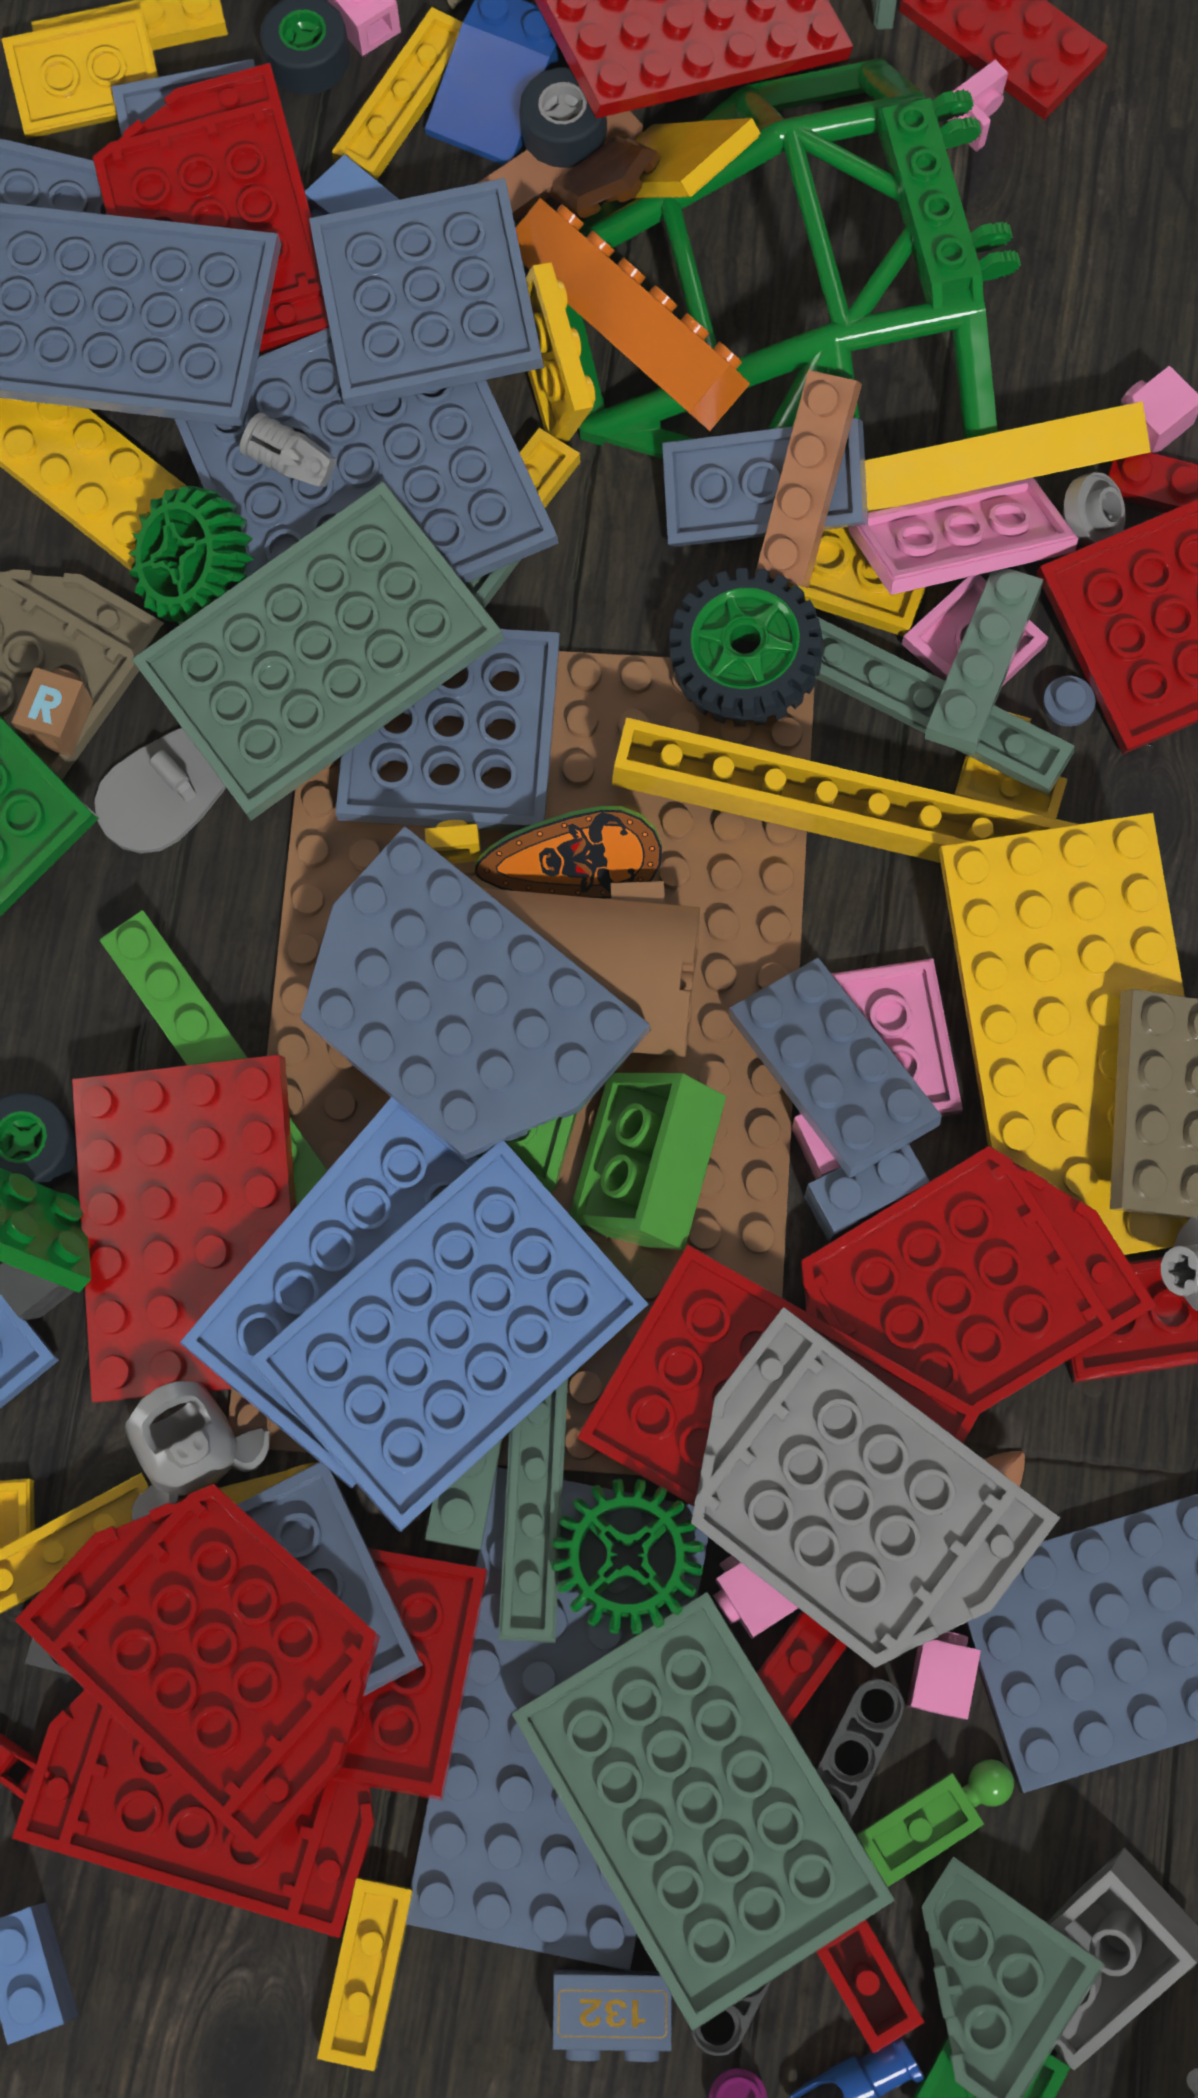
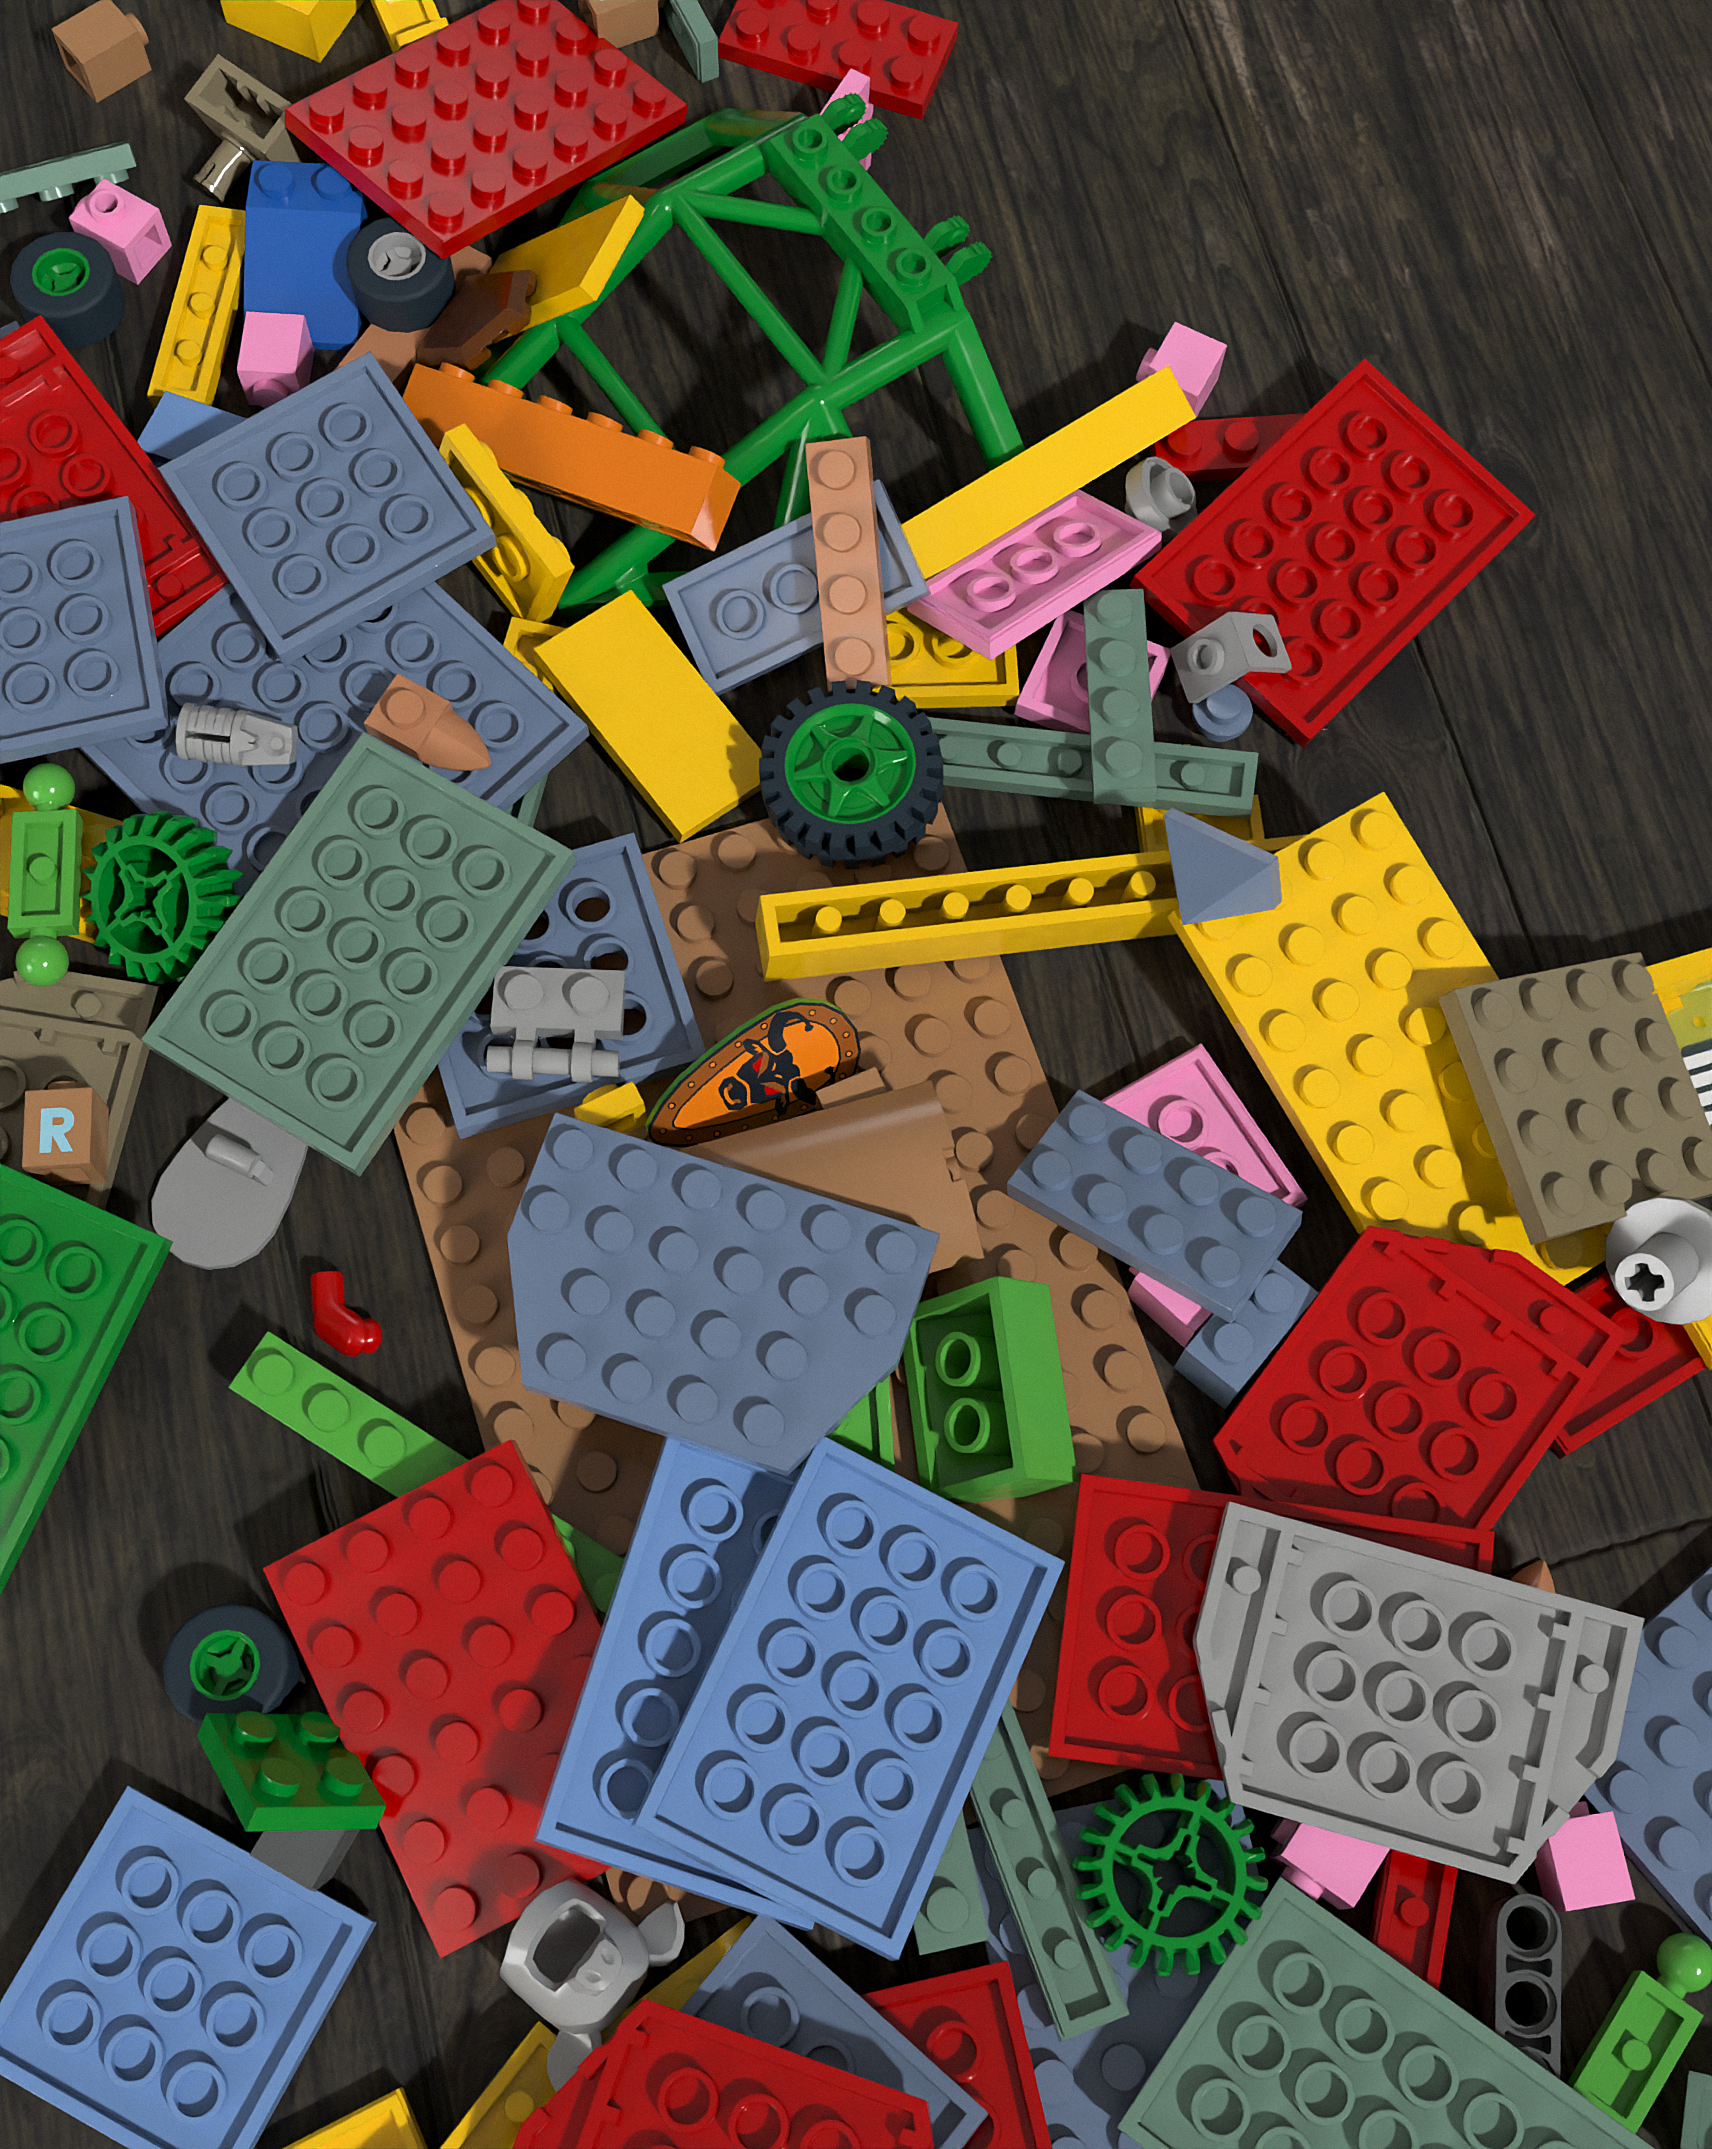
camera: 30 degrees left, 5 degrees down
none -> bright green plate [7,763,83,987]
none -> bright pink brick [237,311,315,408]
none -> red arm [310,1271,382,1357]
none -> nougat plate [364,673,492,771]
none -> light grey plate [487,966,626,1082]
none -> yellow tile [533,589,762,843]
none -> sand blue slope [1164,807,1282,925]
none -> light grey bracket [1170,611,1292,703]

